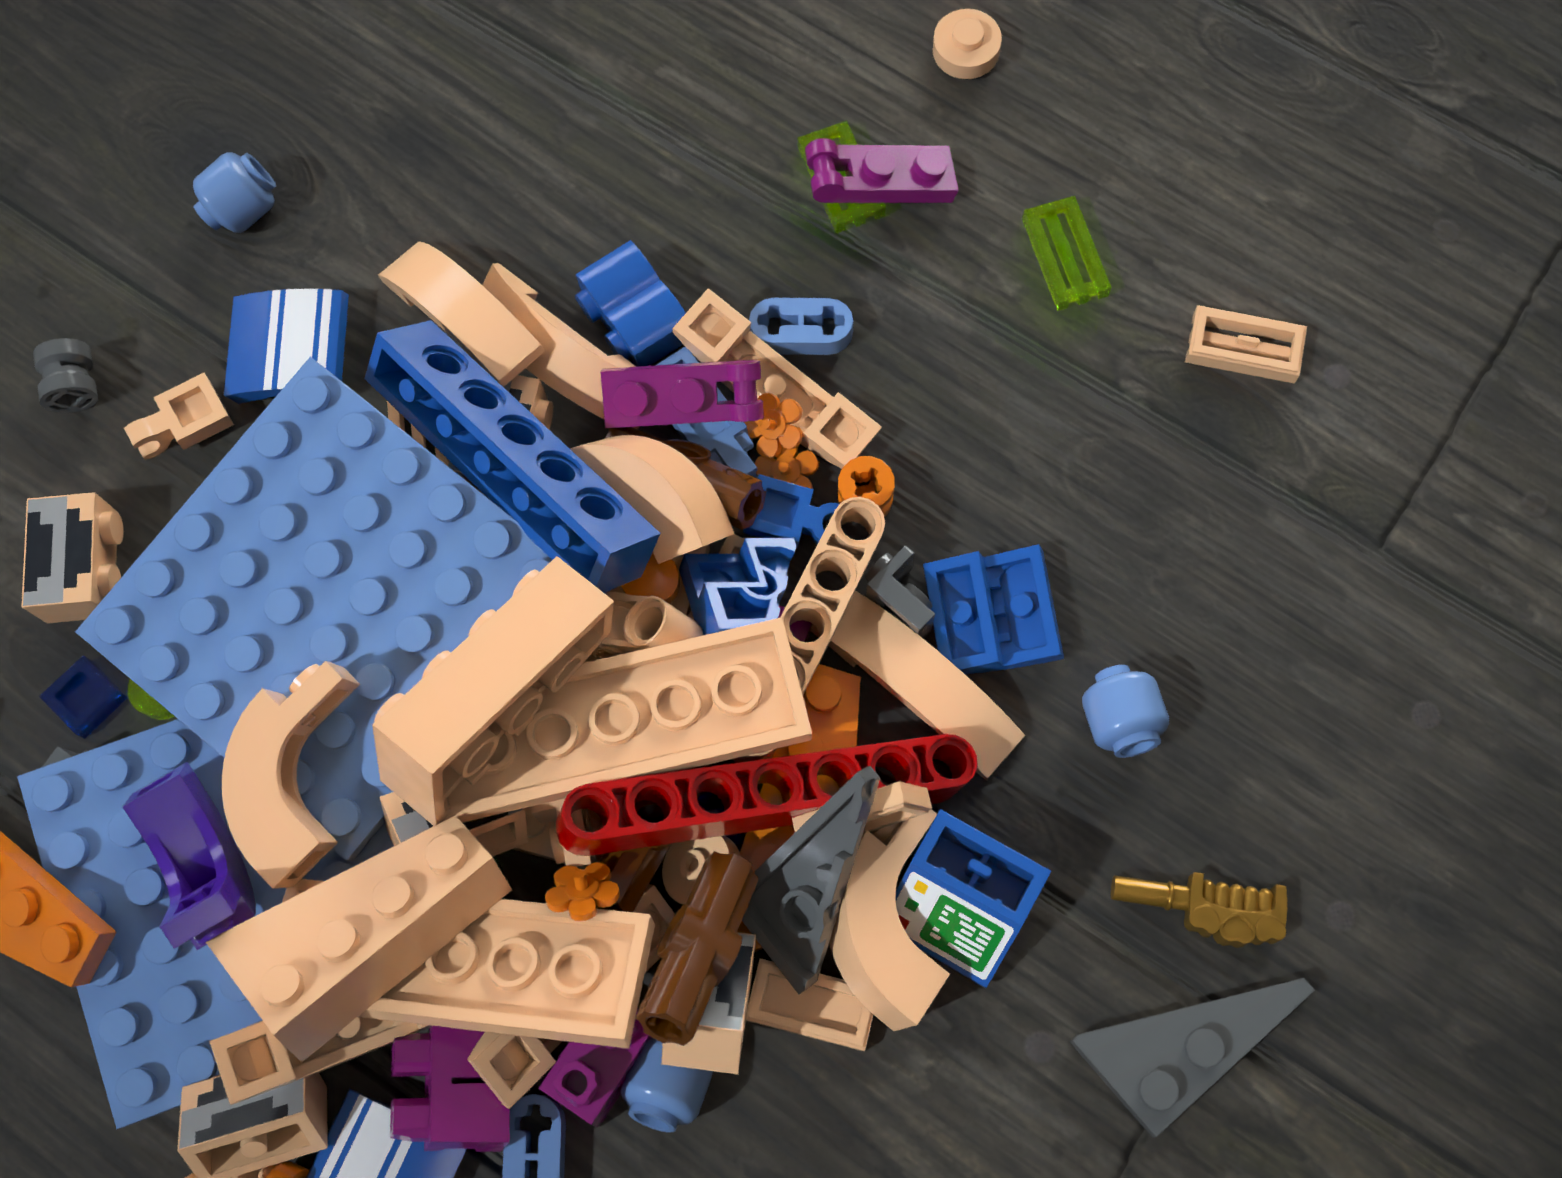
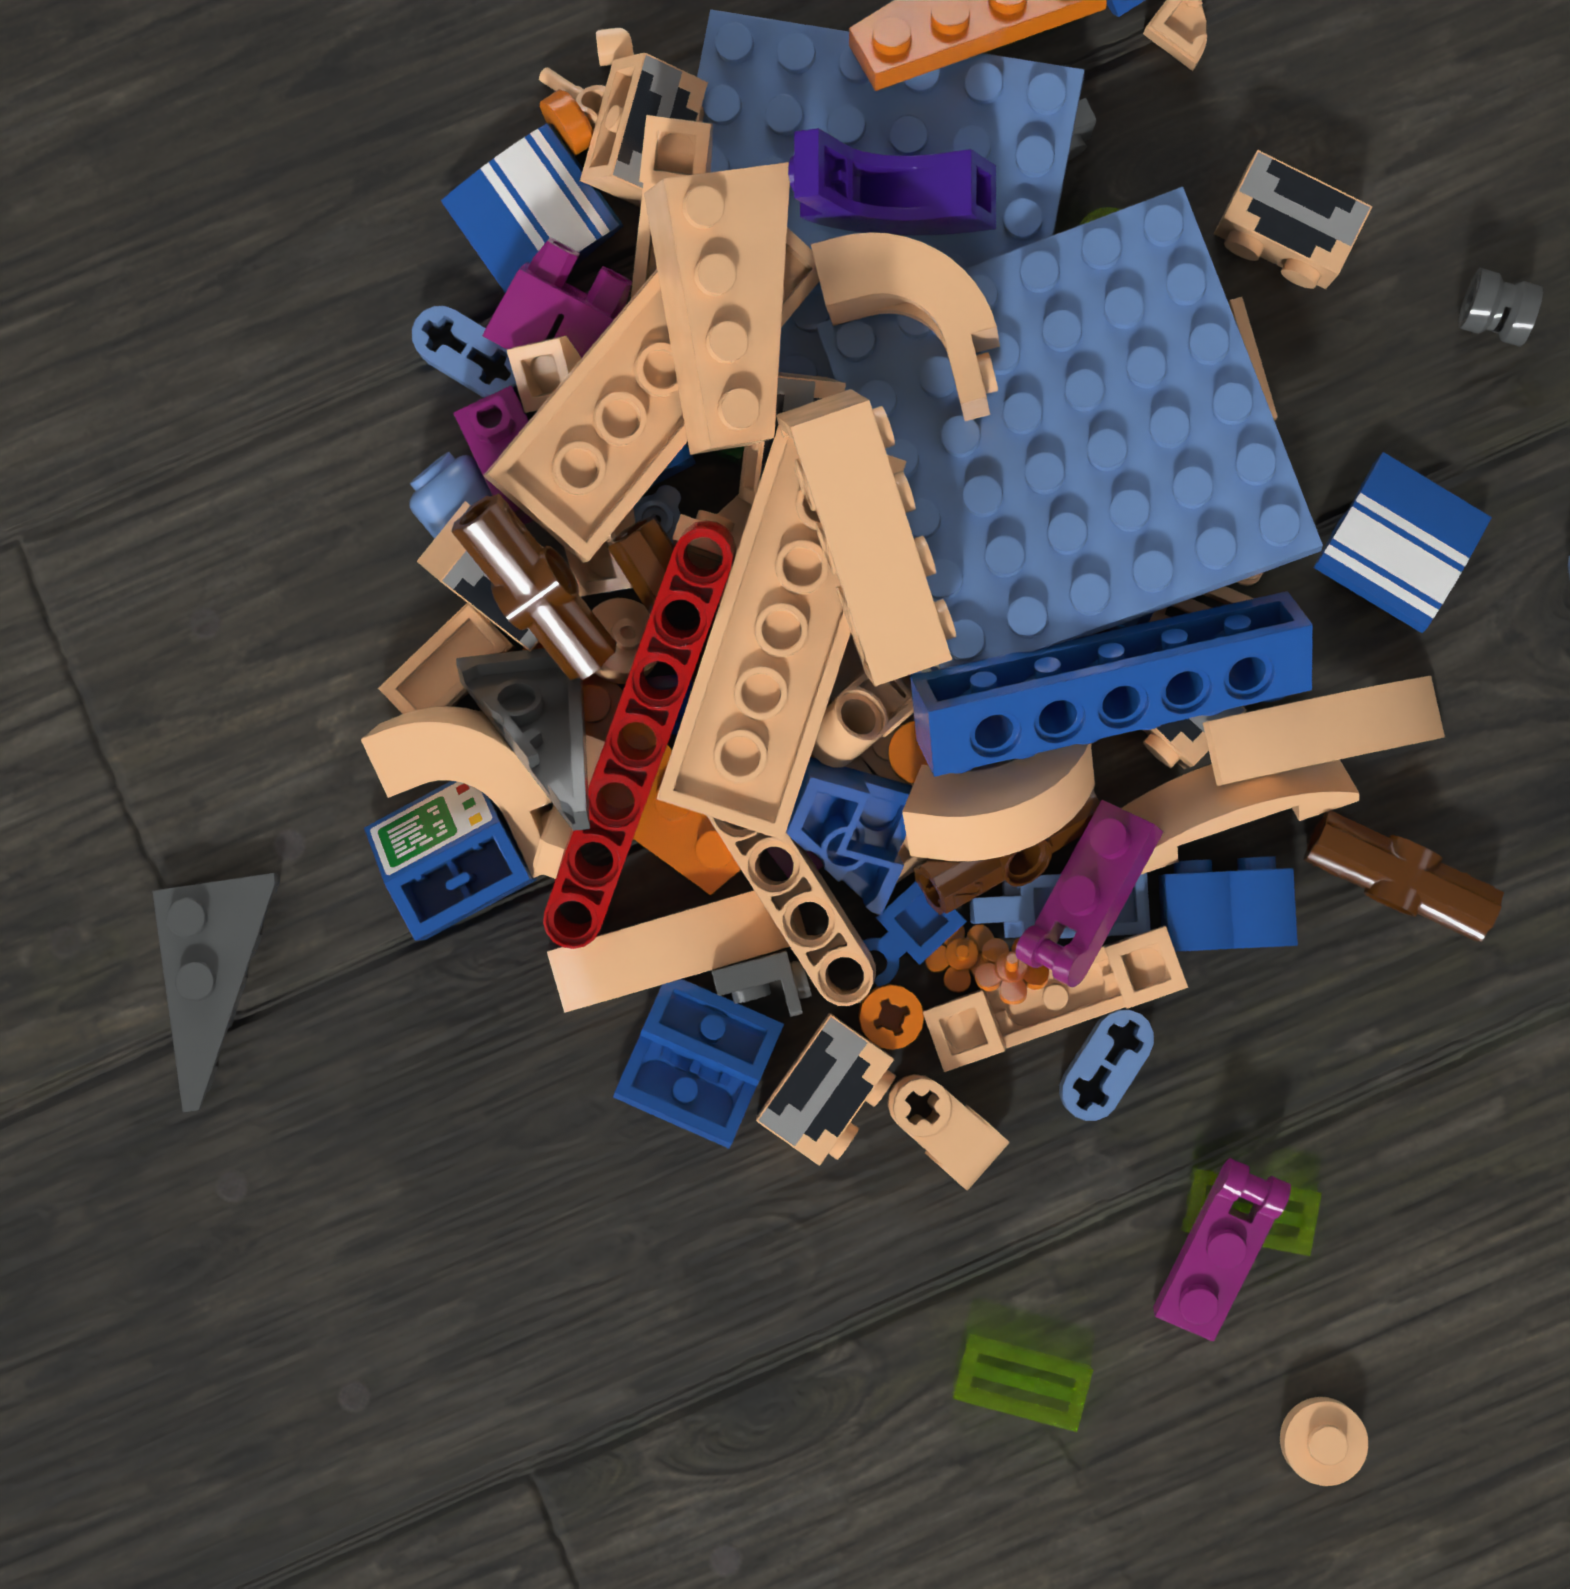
camera: 115 degrees right, 15 degrees up
clear blue tile [39,655,128,739] -> none
light nougat plate [124,373,234,460] -> none
orange plant [545,862,620,921] -> none
medium blue head [1082,665,1169,758] -> none
pearl gold piece [1111,872,1287,948] -> none
light nougat tile [1185,305,1307,384] -> none
none -> brick [756,1012,896,1166]
none -> light nougat piece [888,1074,1010,1191]
none -> reddish brown piece [1303,811,1504,942]

